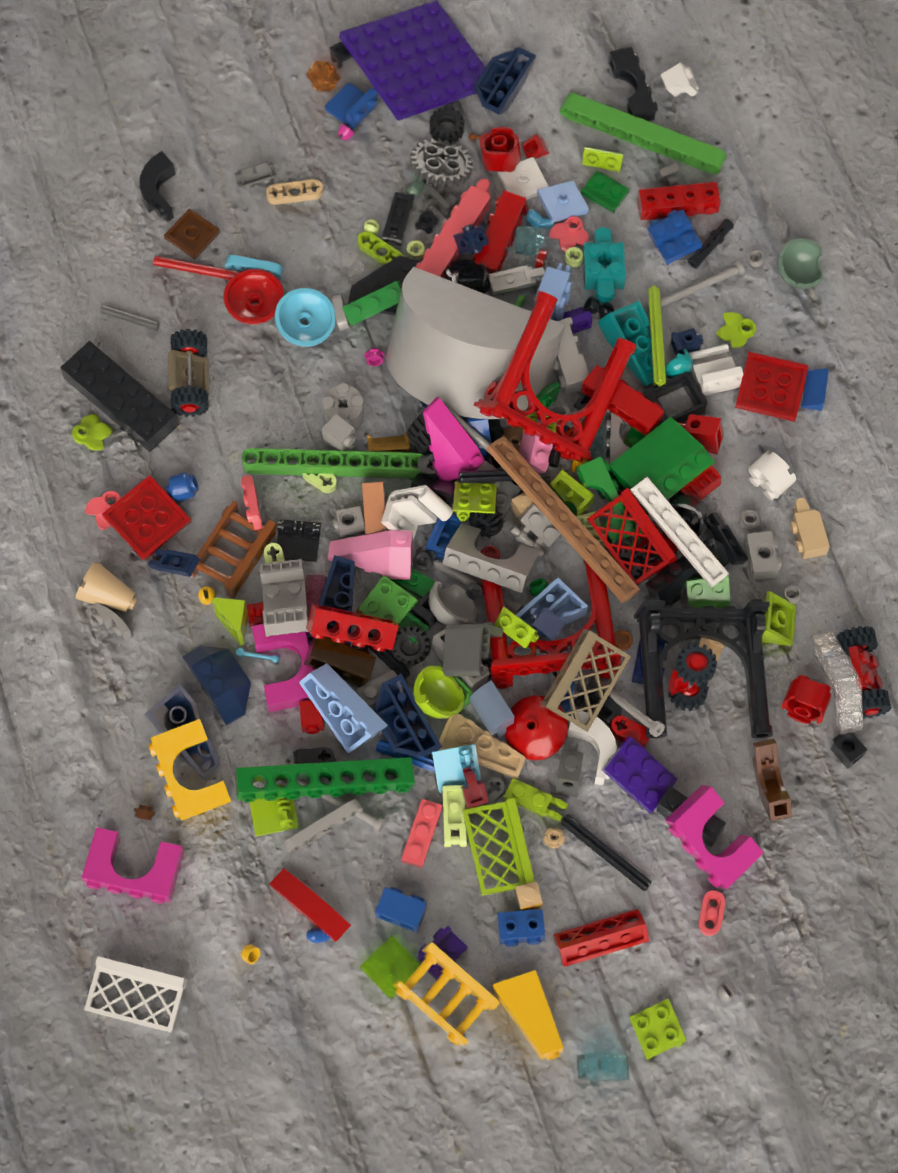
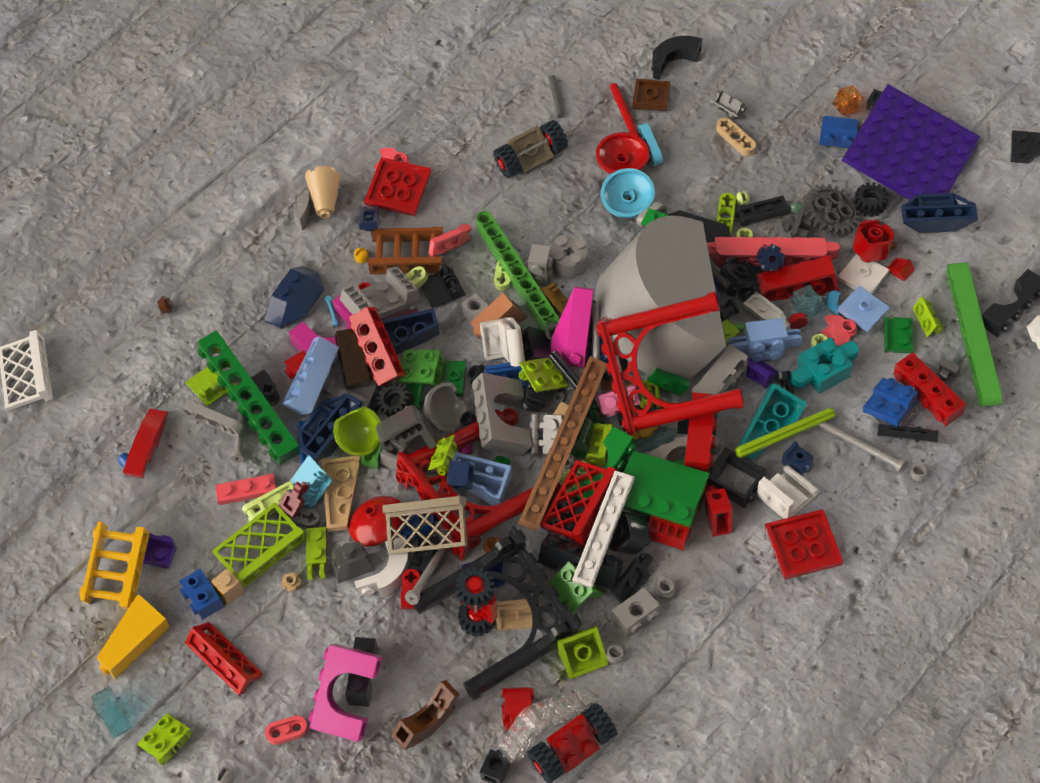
camera: 65 degrees right, 10 degrees down
black brick [60,340,179,452] -> none
lime plate [71,414,113,451] -> none
dark pink arch [81,827,184,904] -> none
wedge [145,684,220,779] -> none
yellow arch [148,719,231,821] -> none
blue head [166,472,199,502] -> none
lime slope [211,597,248,646] -> none
yellow hinge [240,944,260,964] -> none
bright pink wedge [328,530,414,580] -> none
dark pink hinge [338,123,355,140] -> none
clear neon green plate [359,936,420,1000] -> none
blue brick [375,887,427,933] -> none
black plate [415,213,438,234] -> none
sand blue brick [469,680,514,738] -> none
black axle [561,814,652,891] -> none
dark purple plate [602,736,678,813] -> none
teal hair [665,349,693,379] -> none
lime plate [716,312,756,348] -> none
white brick [749,451,796,500] -> none
sand green cylinder [777,238,824,289] -> none
tan hinge [790,498,830,560] -> none
blue slope [802,369,829,411] -> none

